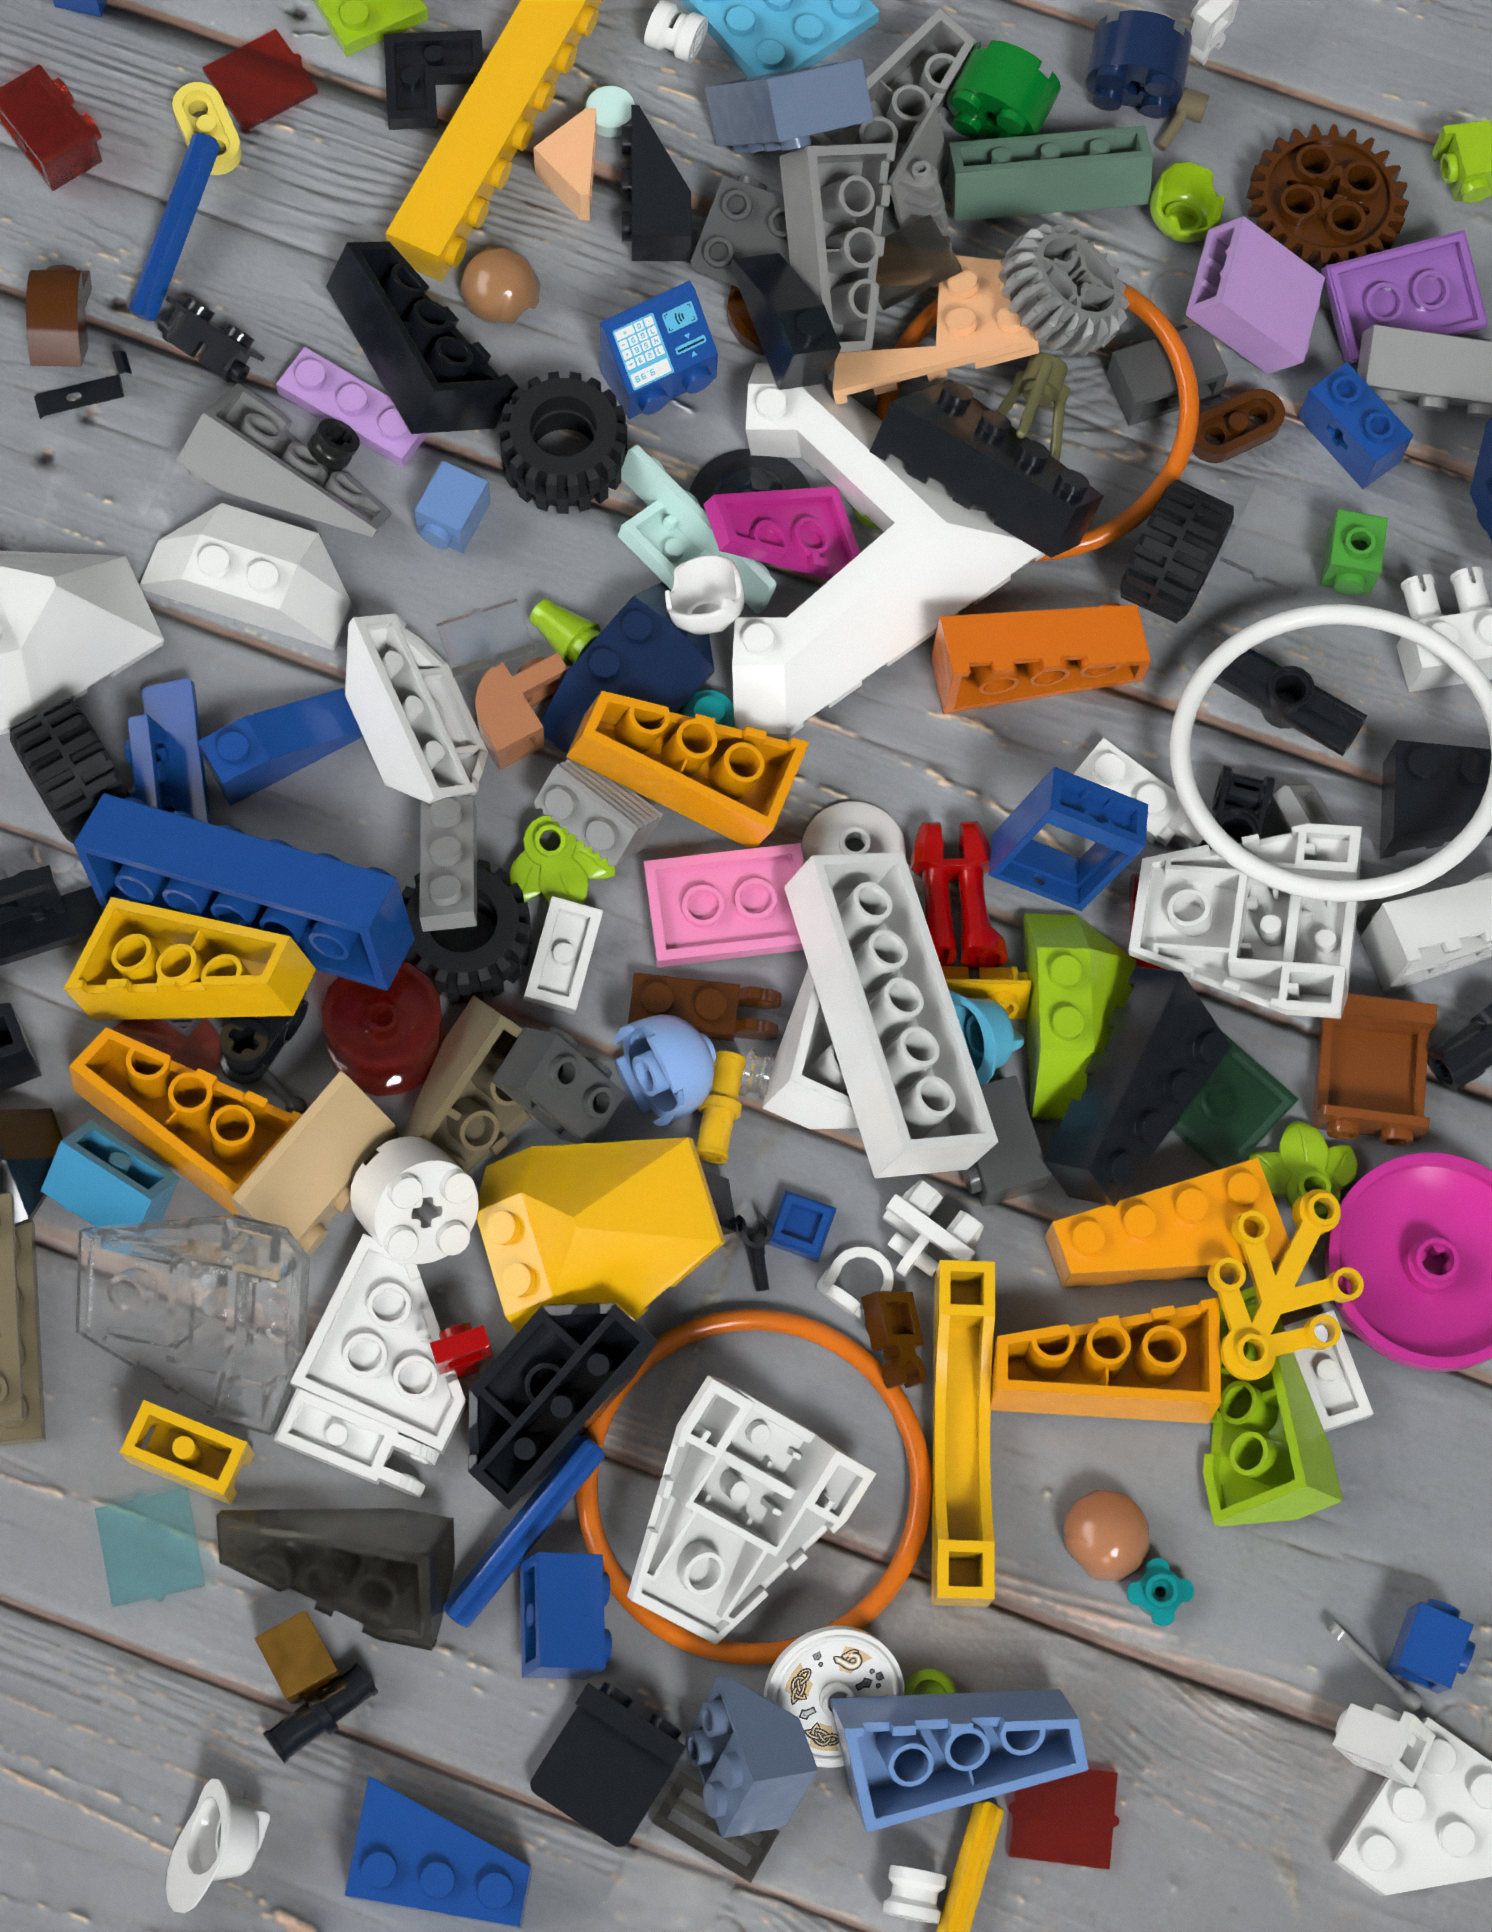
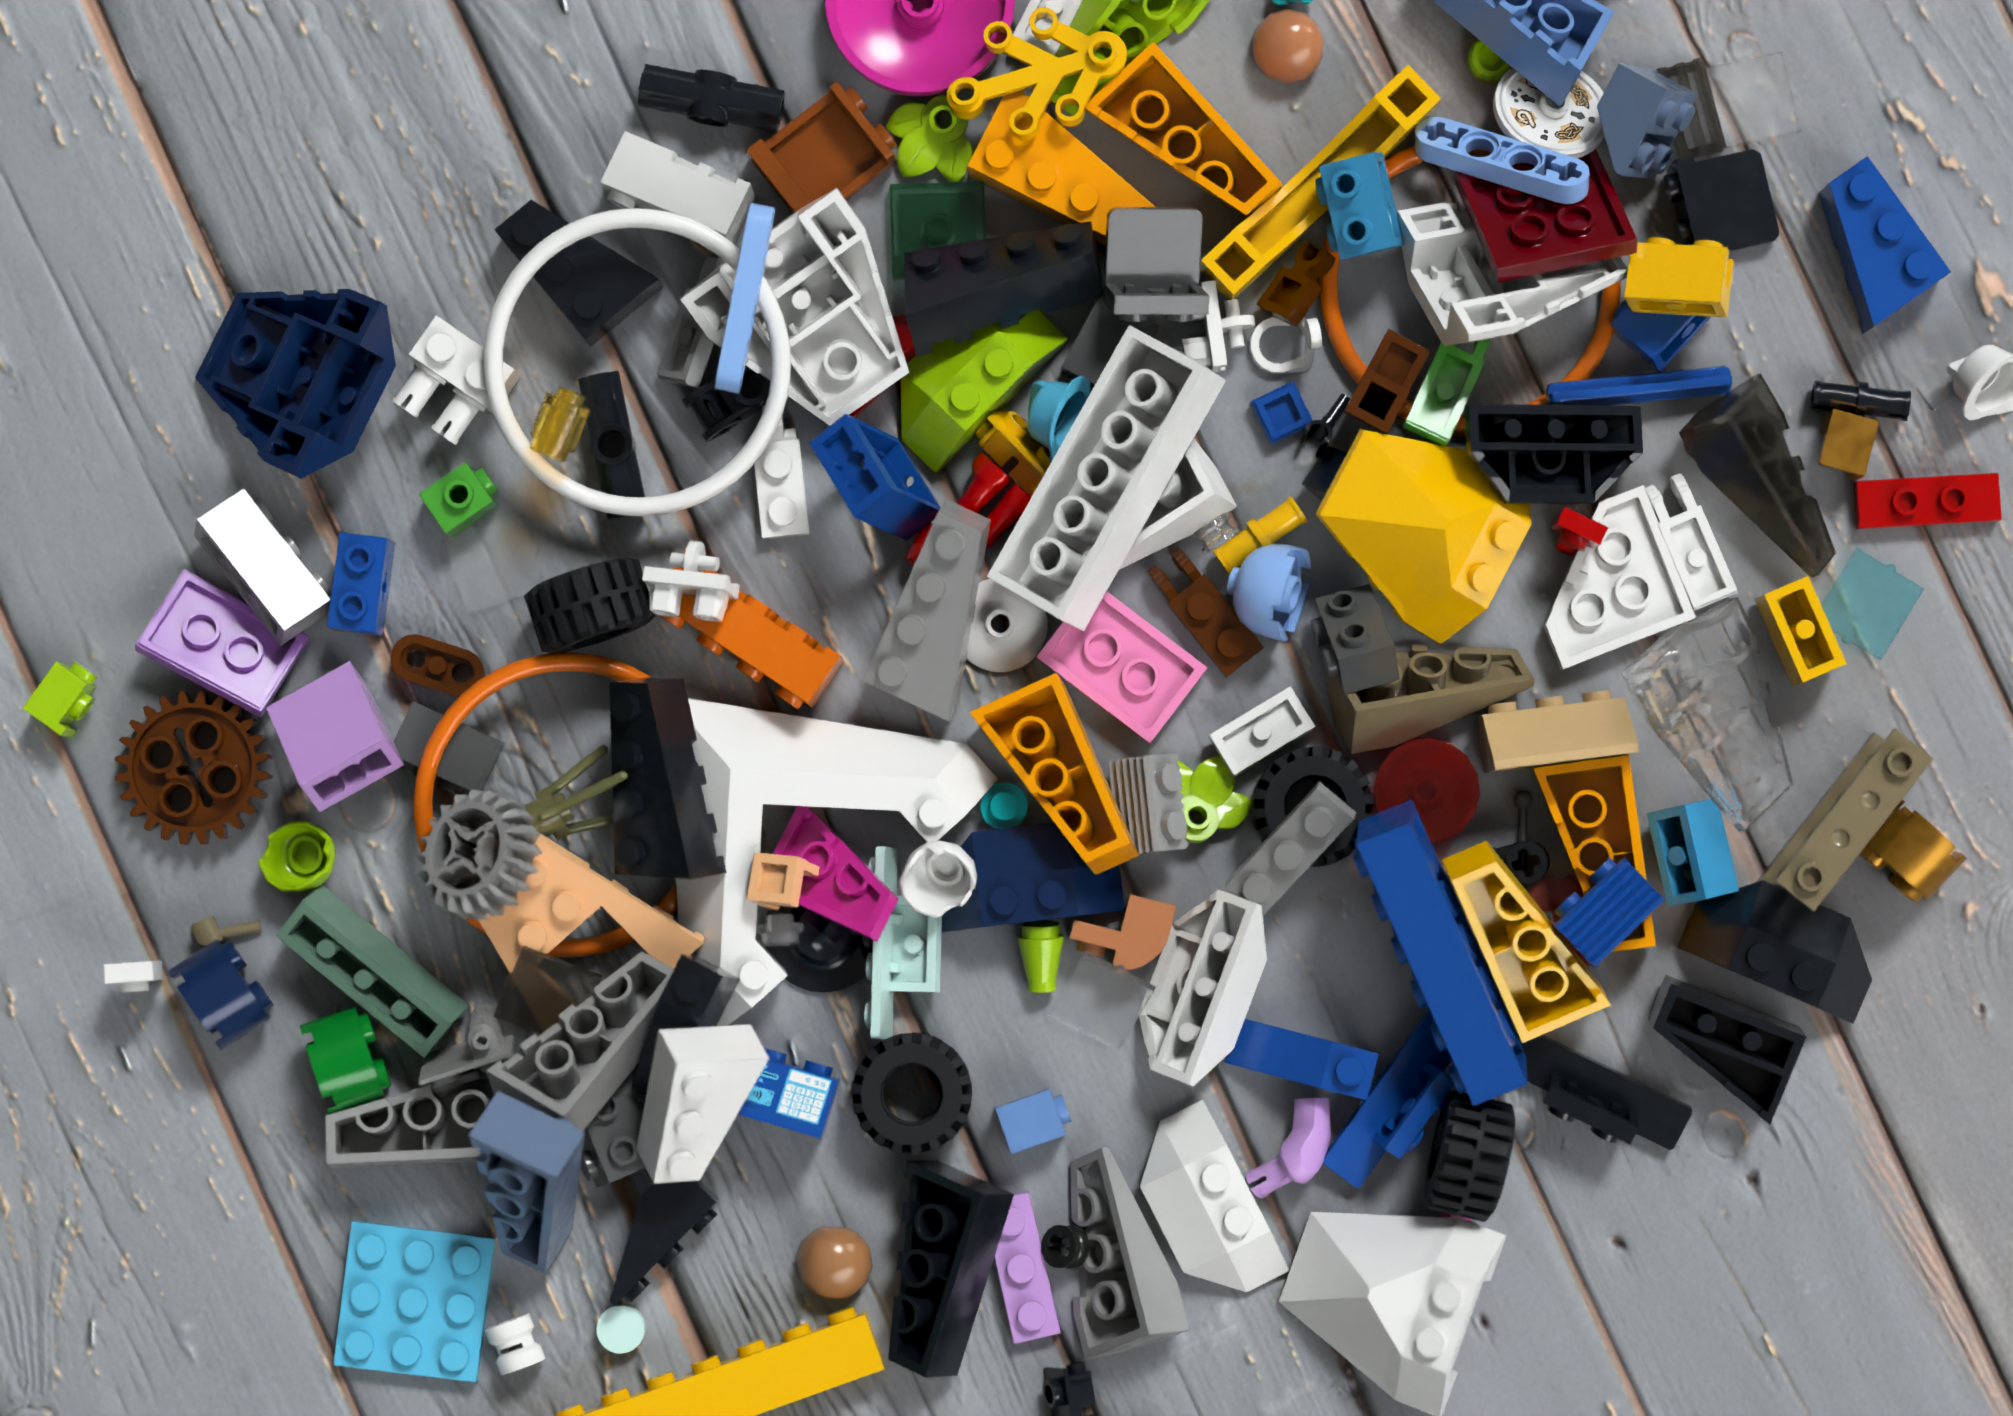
camera: 130 degrees left, 15 degrees up
white brick [350,1136,479,1264] -> none
light nougat slope [533,108,597,221] -> none
none -> clear yellow brick [529,386,591,462]
none -> white wedge [636,1024,769,1184]
none -> white hips [642,541,740,622]
none -> light blue beam [715,203,775,394]
none -> light nougat panel [746,852,820,910]
none -> clear plate [756,914,804,946]
none -> light grey wedge [863,499,991,721]
none -> bracket [1103,207,1210,322]
none -> lavender arm [1246,1098,1331,1199]
none -> dark azure brick [1315,152,1404,260]
none -> reddish brown brick [1344,329,1431,434]
none -> bright green hinge [1402,338,1491,447]
none -> light blue beam [1415,117,1590,204]
none -> dark red plate [1455,149,1638,283]
none -> blue brick [1554,858,1665,967]
none -> yellow brick [1624,237,1734,318]
none -> red plate [1853,473,2002,530]

